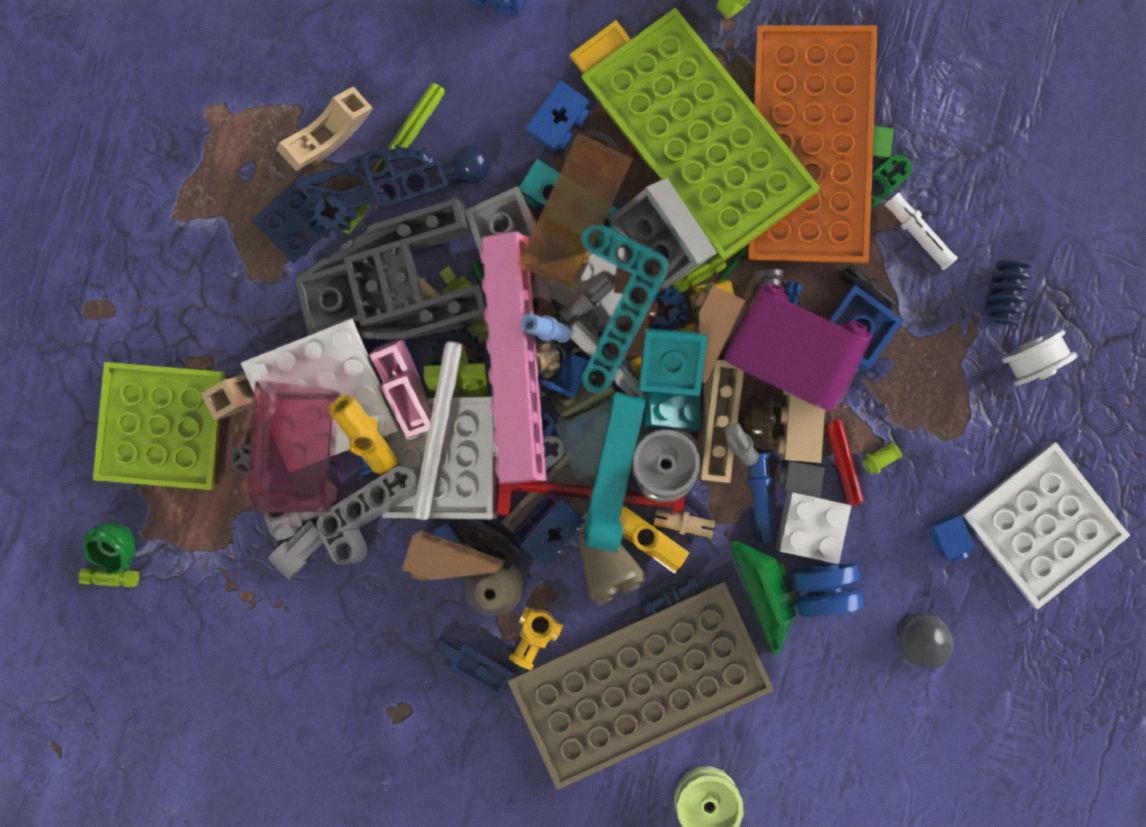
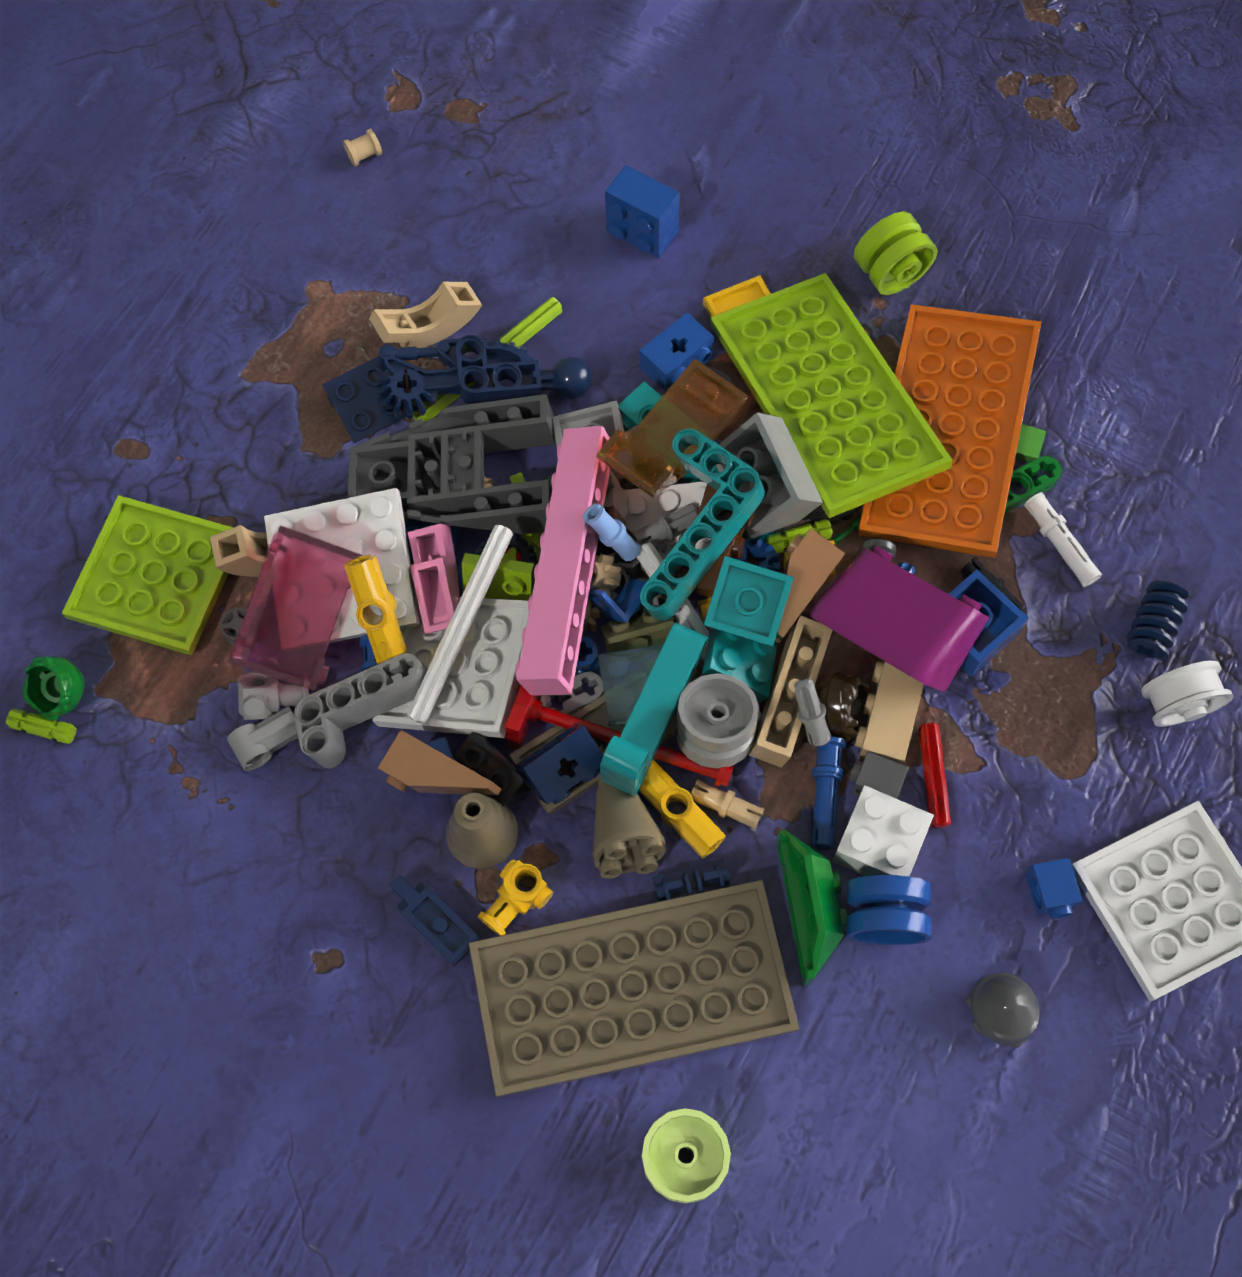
camera: 20 degrees right, 20 degrees down
lime pin [862,441,902,475] -> none

